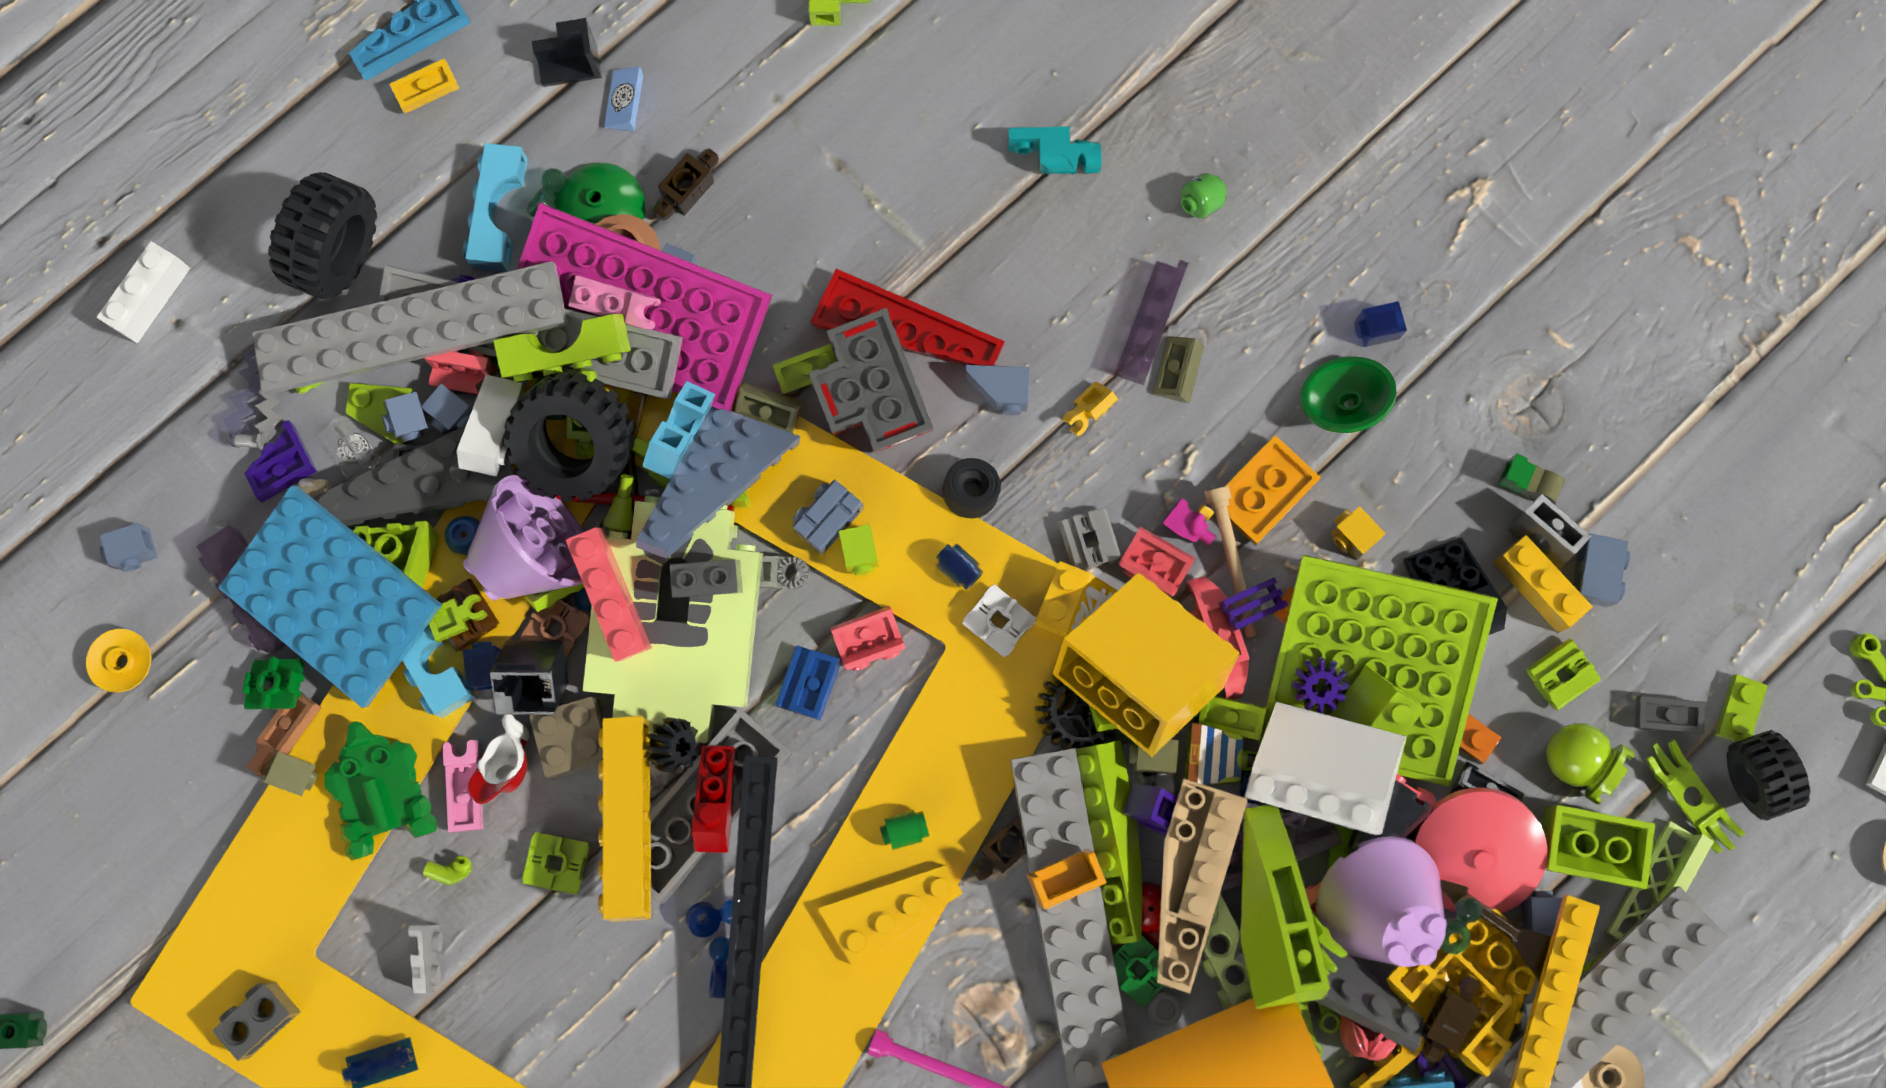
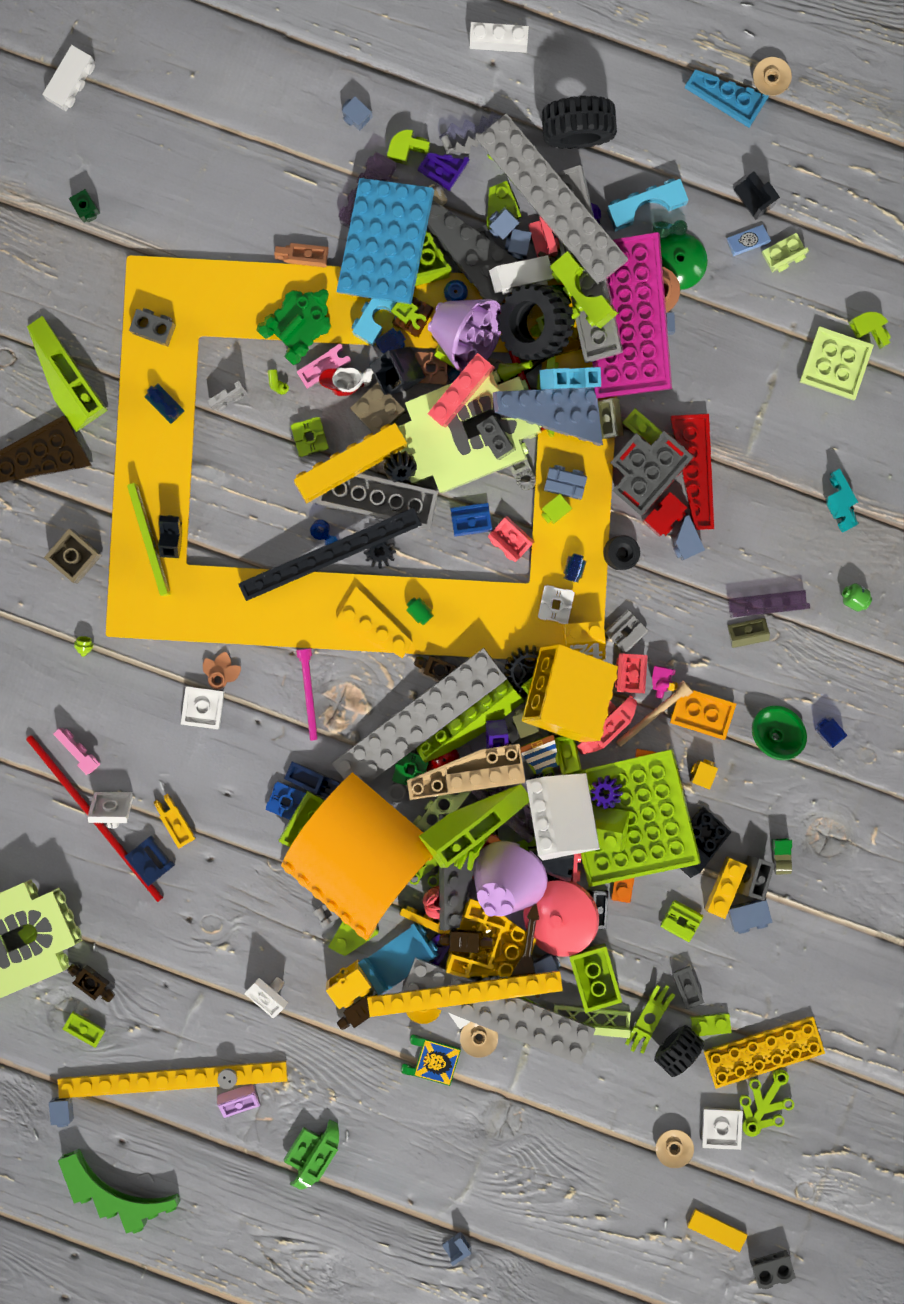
camera: 65 degrees right, 10 degrees up
yellow dish [86,629,152,693] -> none
green piece [242,657,305,710] -> none
olive brick [261,748,317,796] -> none
clear slope [317,416,383,481] -> none
yellow plate [390,58,459,114] -> none
bright pink plate [569,275,661,329] -> none
dark brown piece [653,148,719,221] -> none
red slope [692,746,735,853] -> none
clear blue plate [708,936,729,999] -> none
light orange panel [1026,849,1106,909] -> none
yellow plate [1063,381,1118,436] -> none
dark purple tile [1218,577,1289,632] -> none
clear green plate [1440,896,1483,954] -> none
lime tile [1546,723,1634,805] -> none
none -> black gear [363,540,396,569]
none -> lime brick [387,130,430,165]
none -> red brick [643,492,687,537]
none -> yellow plate [704,1016,825,1089]
none -> yellowish green bracket [761,233,809,273]
none -> yellowish green plate [799,326,874,400]

